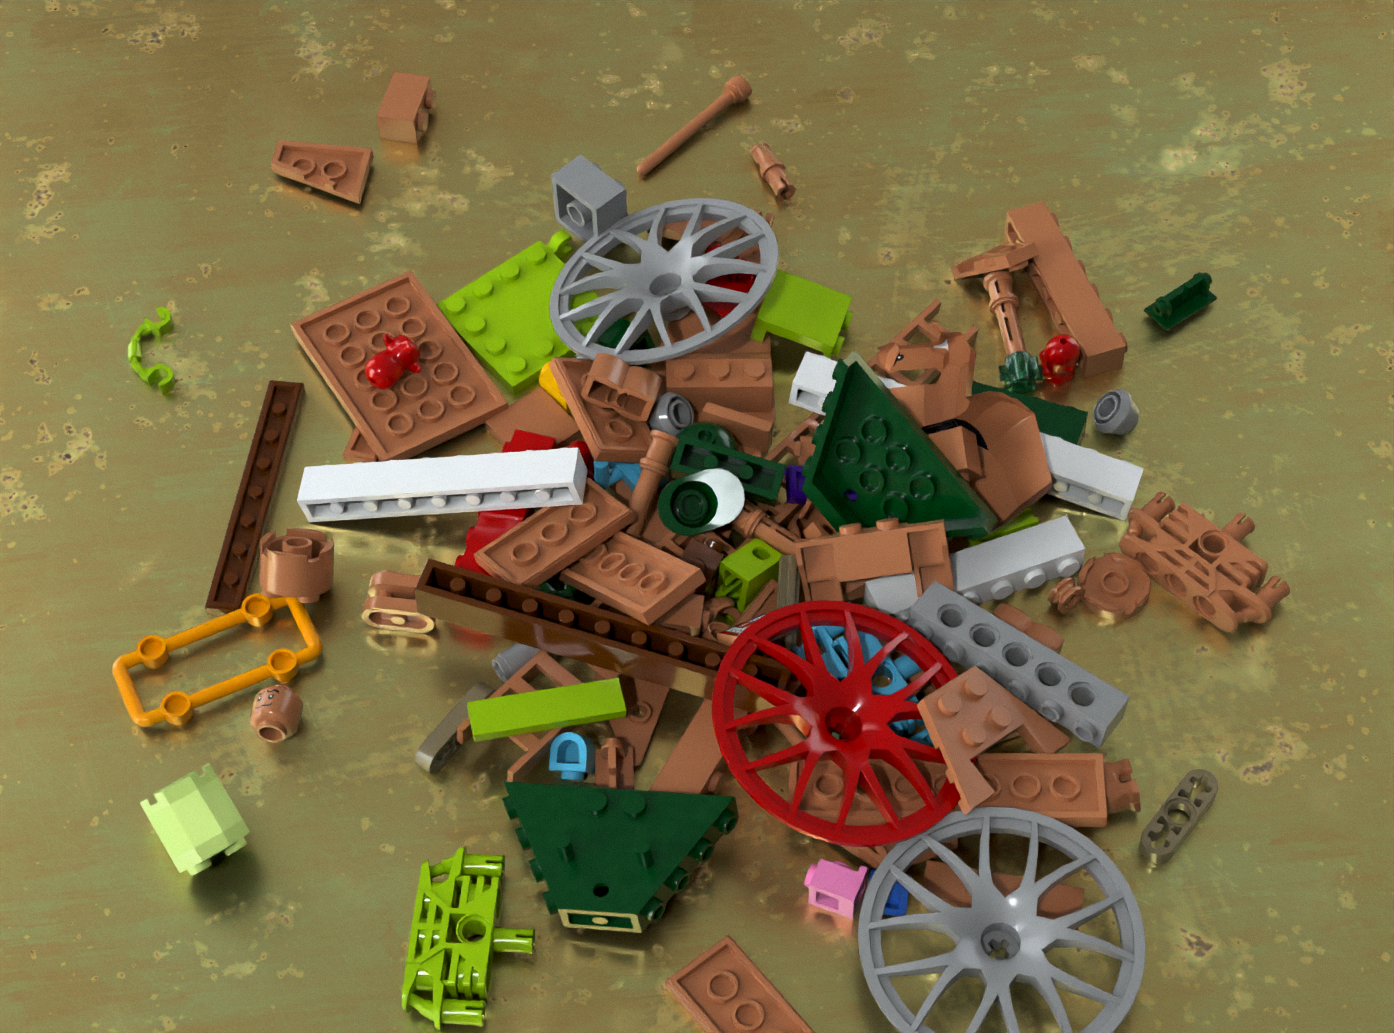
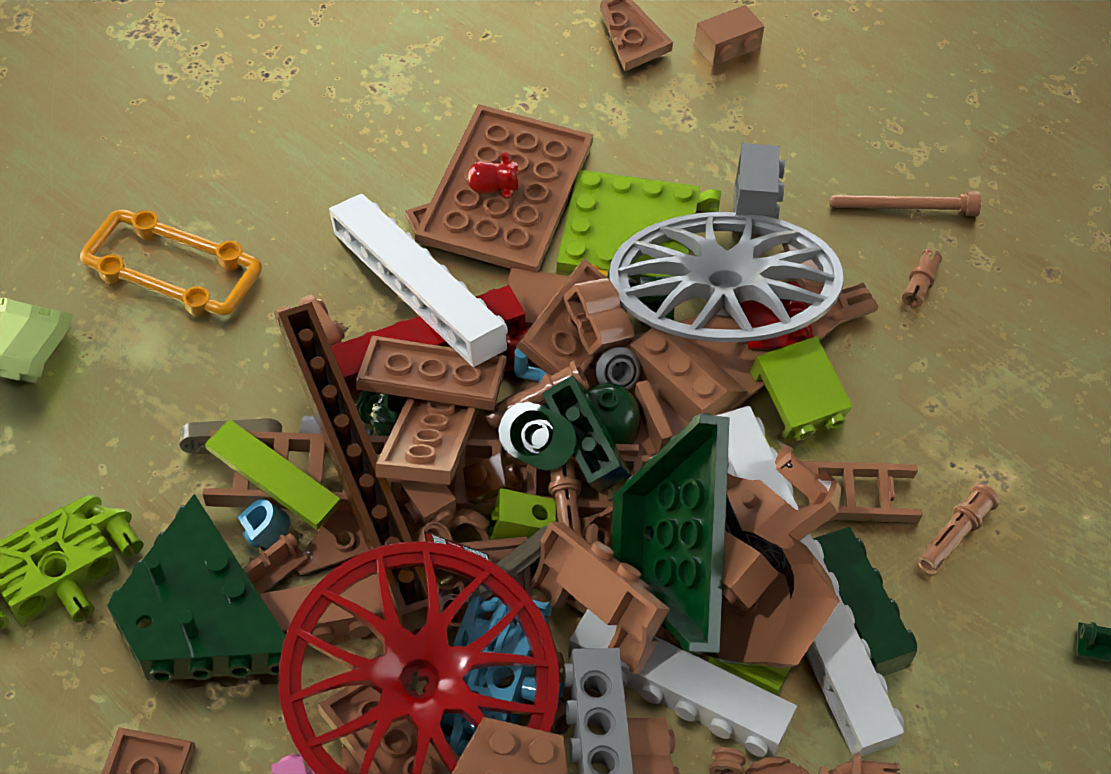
camera: 45 degrees right, 0 degrees up
lime piece [128,307,176,394] -> none
reddish brown tile [205,380,305,616] -> none
nougat head [249,685,303,743] -> none
nougat brick [259,528,334,603] -> none
nougat wing [950,242,1038,279] -> none
clear green gear [999,351,1043,394] -> none
nougat brick [1004,201,1128,379] -> none
red animal [1032,334,1080,387] -> none
light grey cone [1093,389,1139,435] -> none

